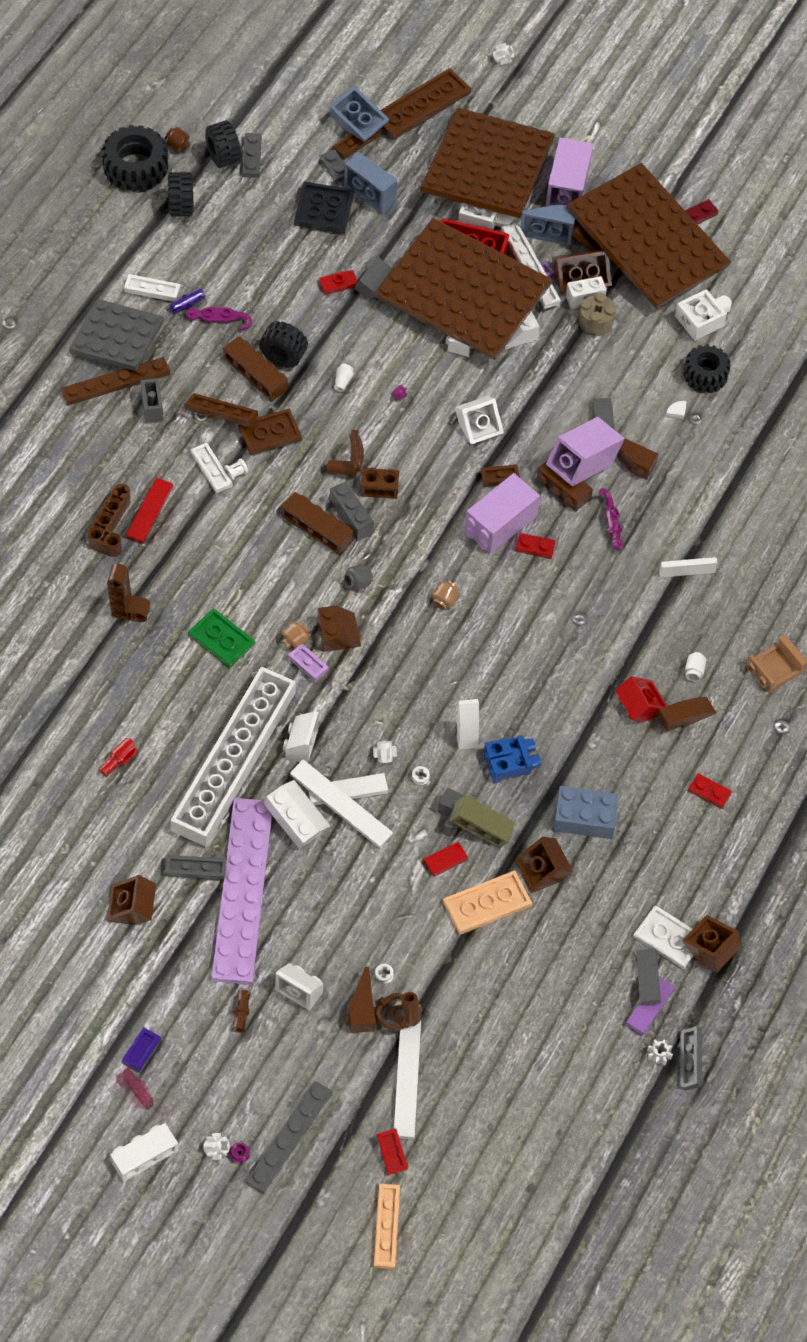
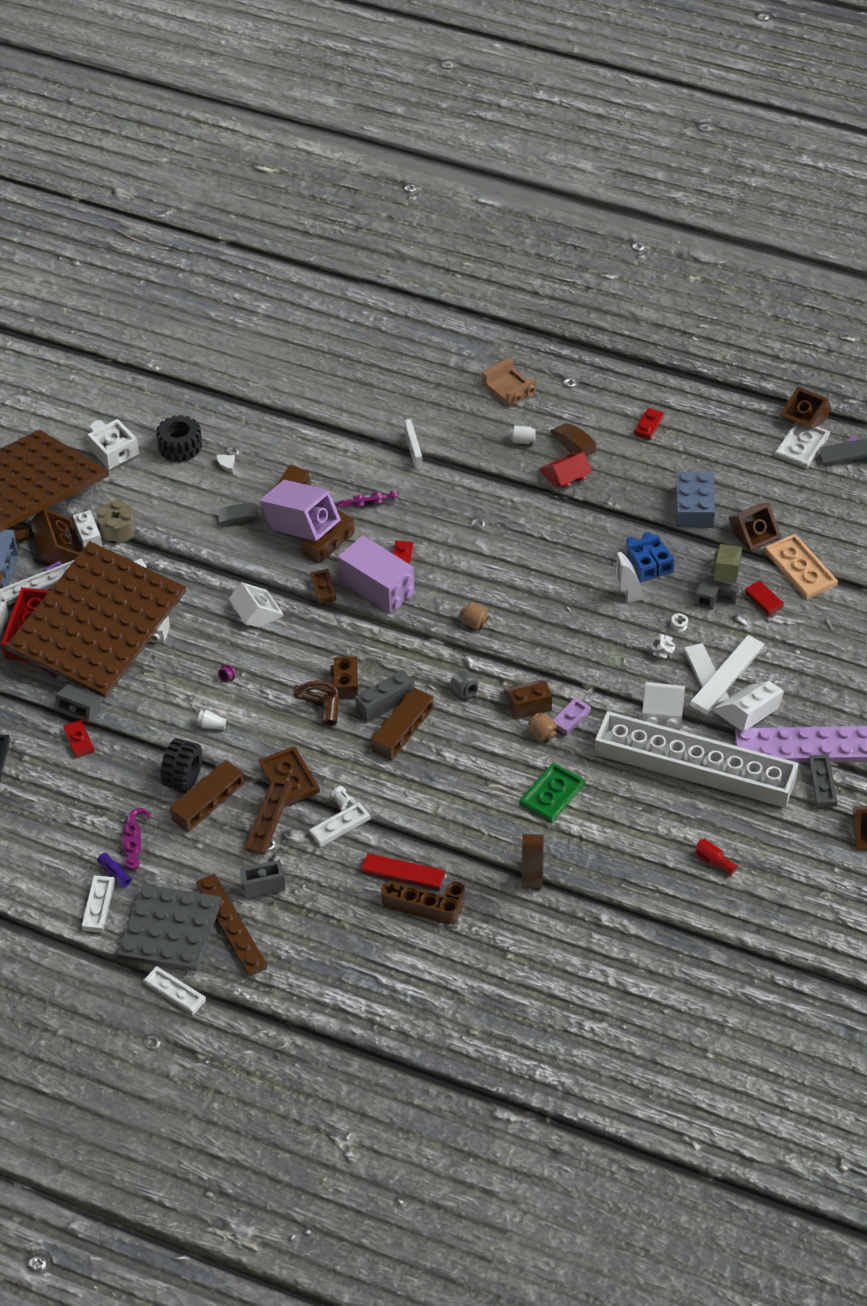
camera: 90 degrees left, 10 degrees down
none -> white tile [143,966,206,1016]

